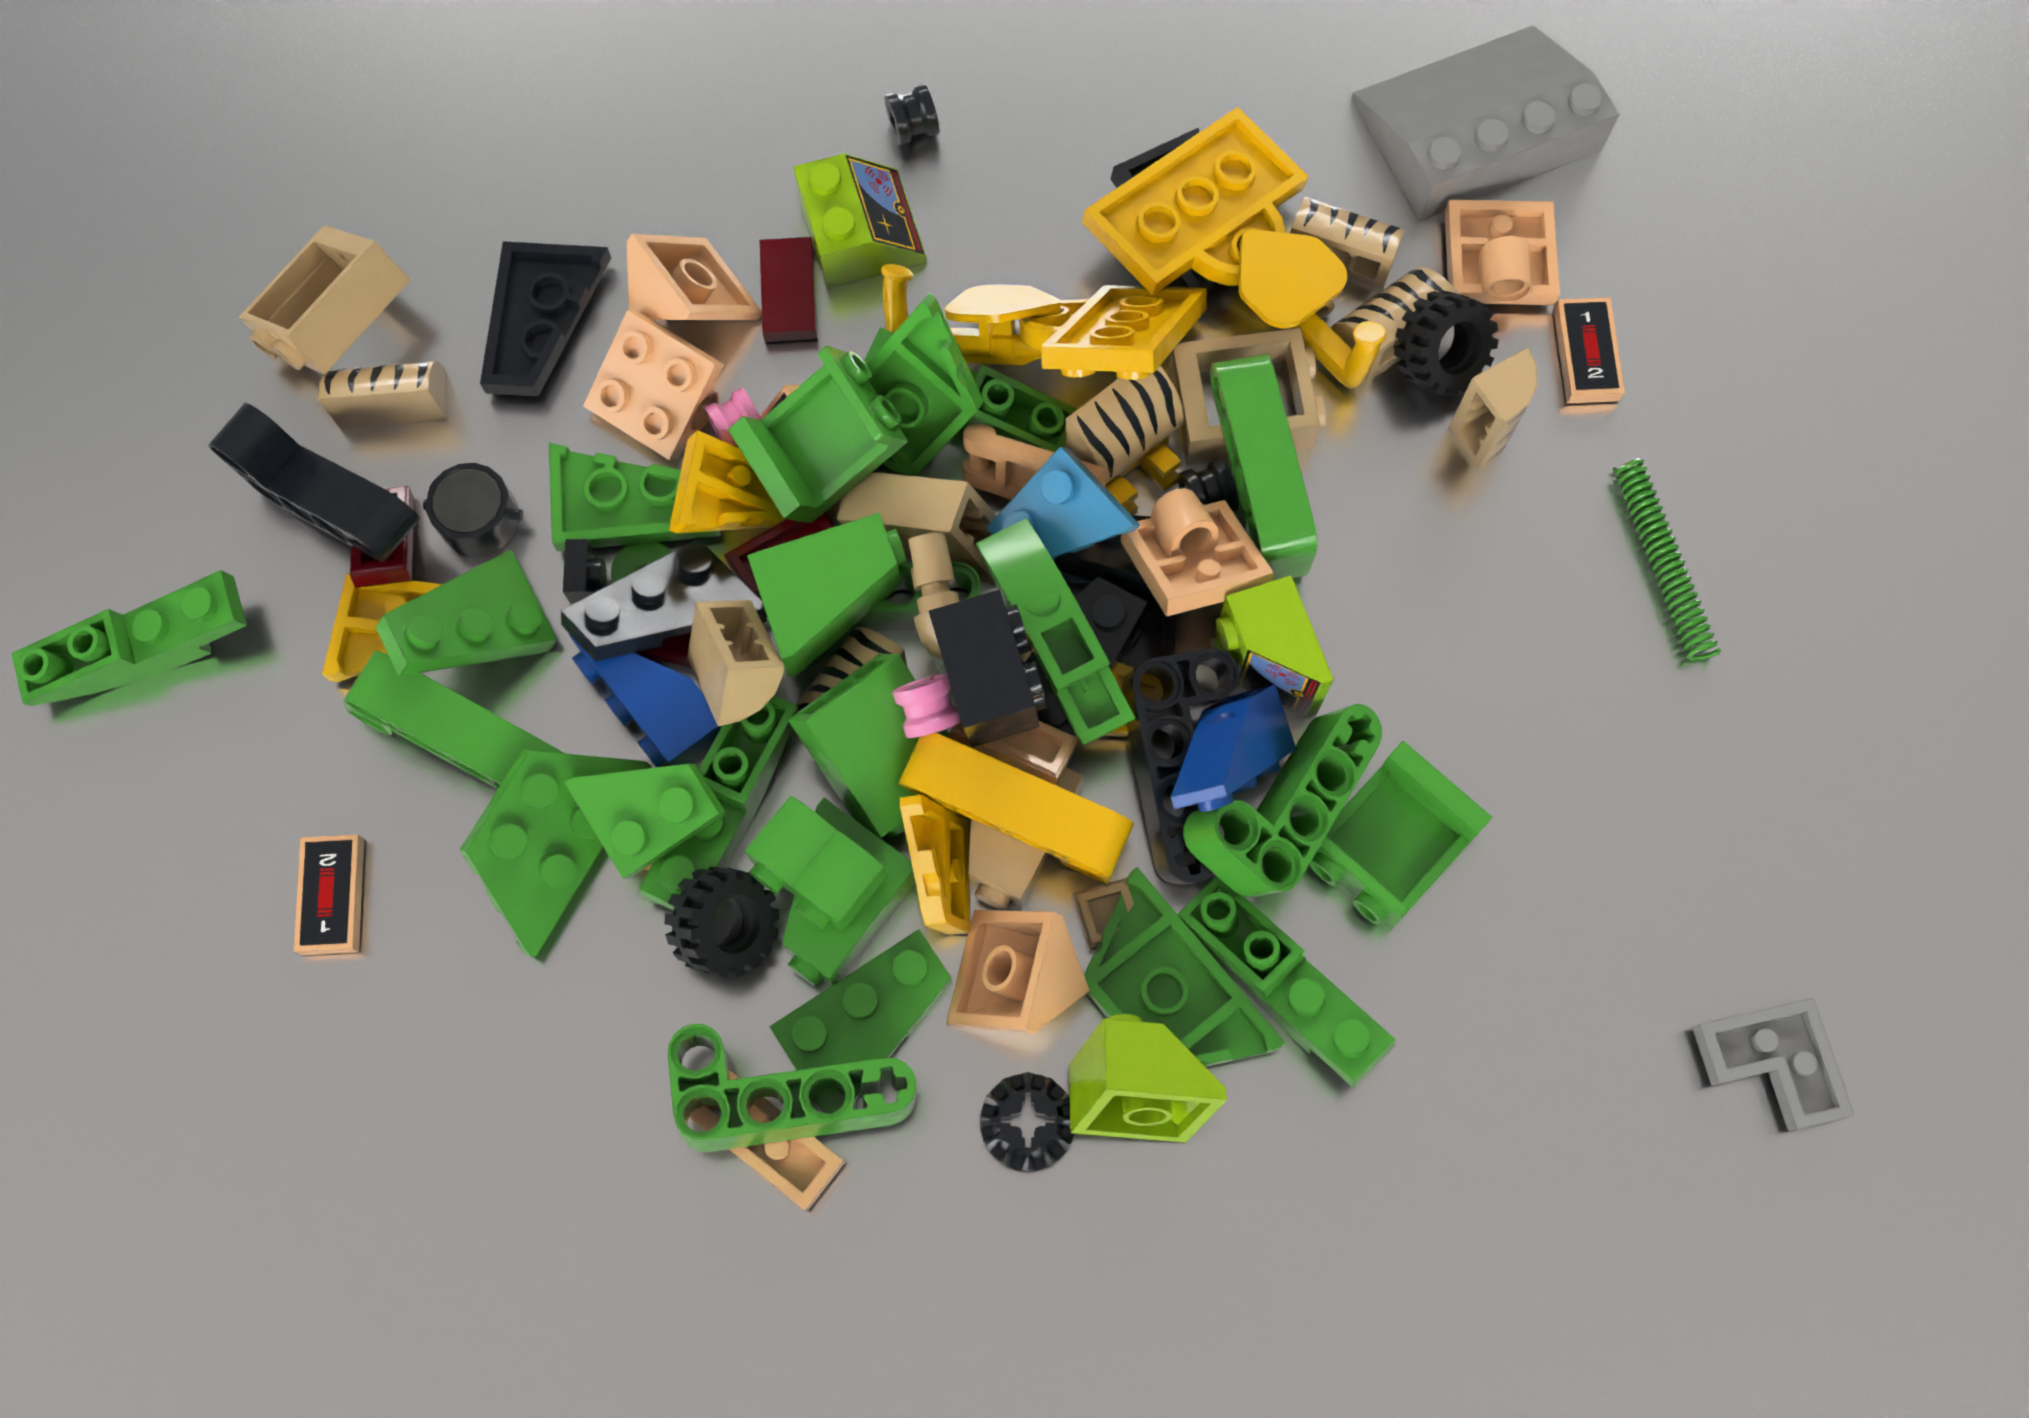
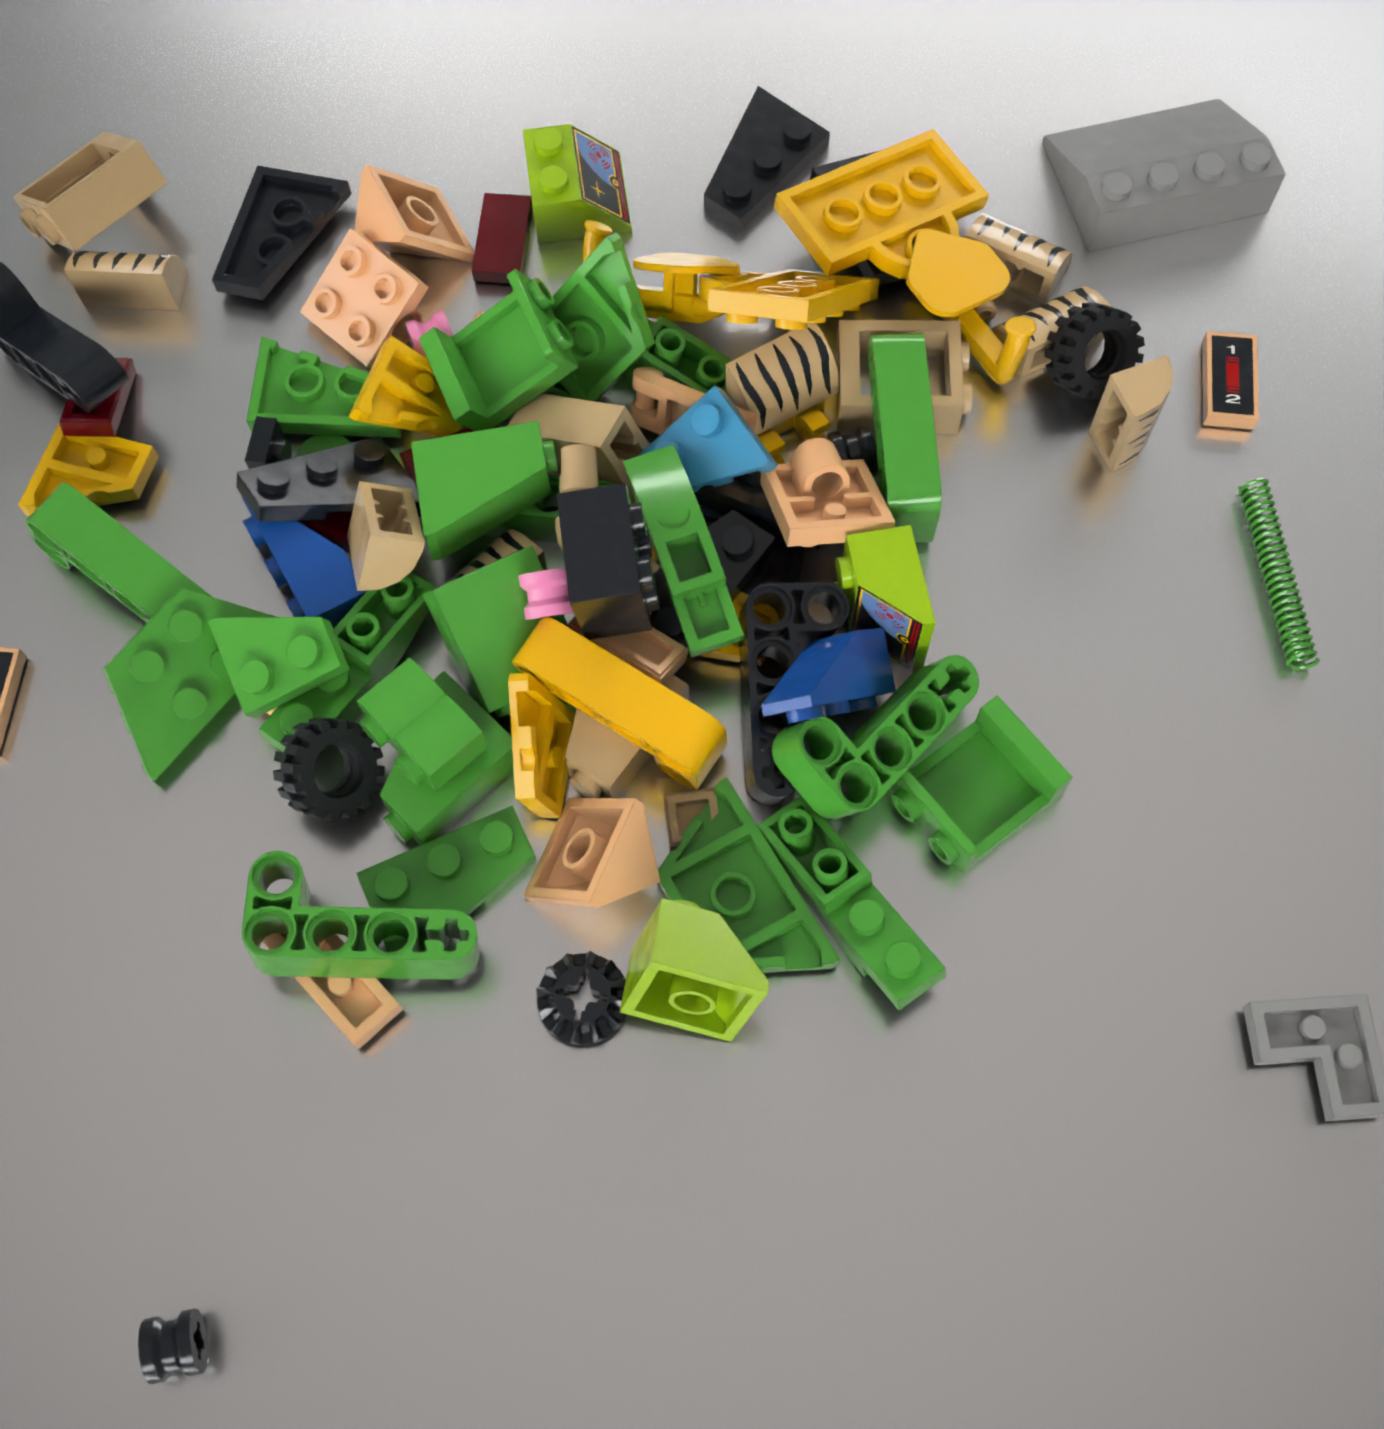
camera: 10 degrees right, 5 degrees down
bright green wing [375,549,557,676] -> none
piece [423,463,523,557] -> none
black wheel [884,83,940,146] -> none
light nougat plate [1444,199,1560,305] -> none
none -> black wing [704,86,830,231]

